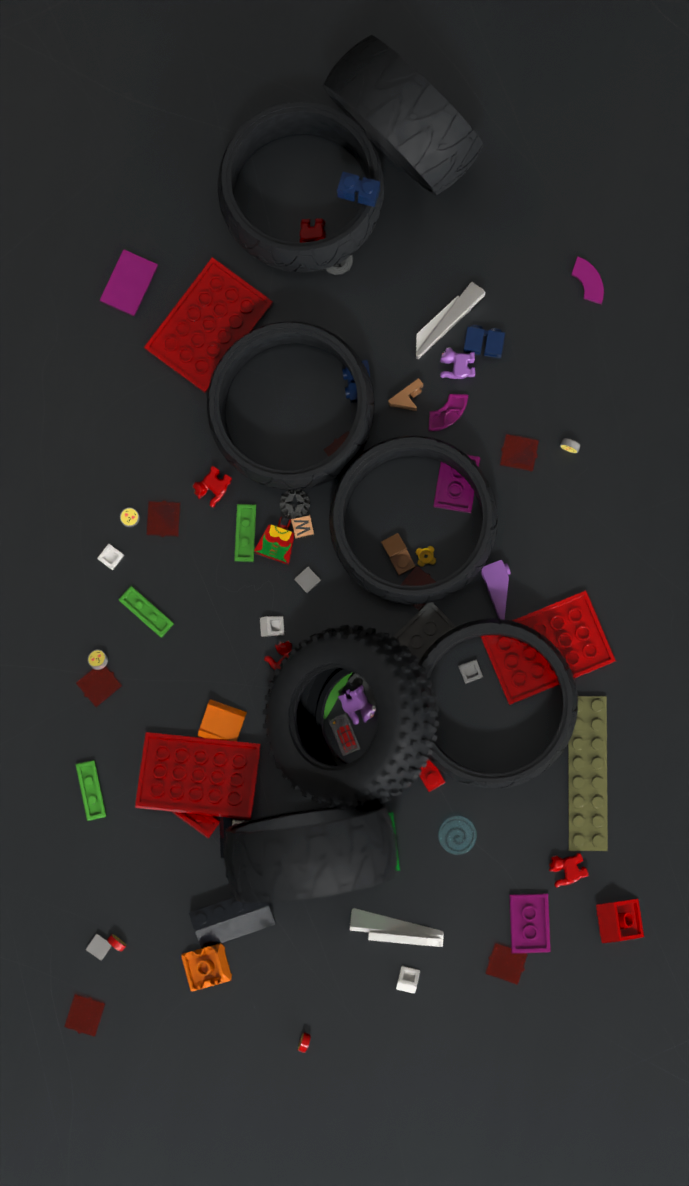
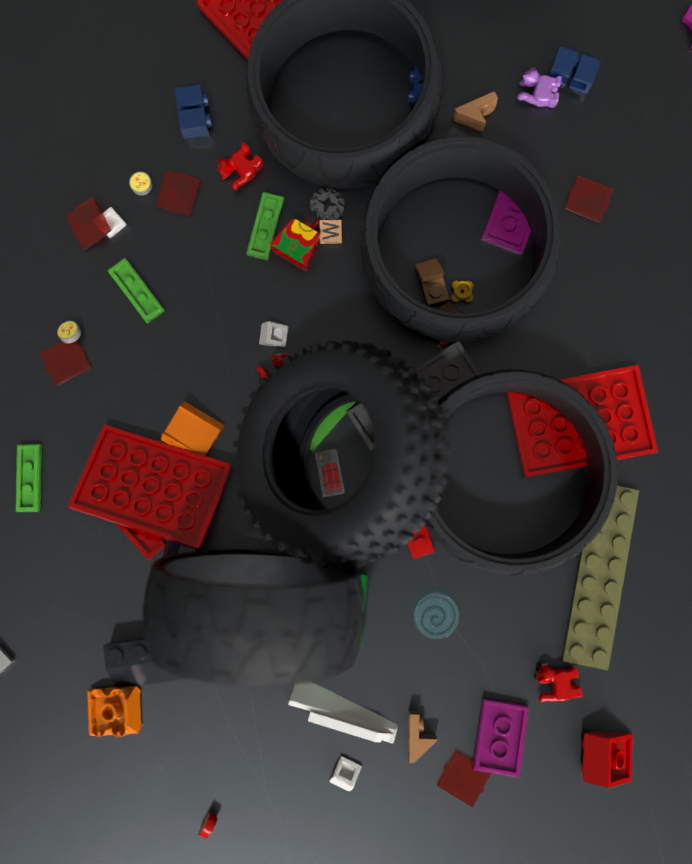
camera: 10 degrees right, 0 degrees up
red tile [107,934,127,952] -> none
light grey tile [294,567,321,593] -> none
medium lavender animal [338,685,376,725] -> none
white wedge [416,282,486,359] -> none
magenta tile [428,394,468,431] -> none
light grey tile [458,659,483,684] -> none
medium lavender slope [480,560,511,620] -> none
light grey tile [560,438,580,453] -> none
none -> clear red piece [66,197,112,250]
none -> dark blue piece [175,85,212,139]
none -> medium nougat slope [408,710,438,763]

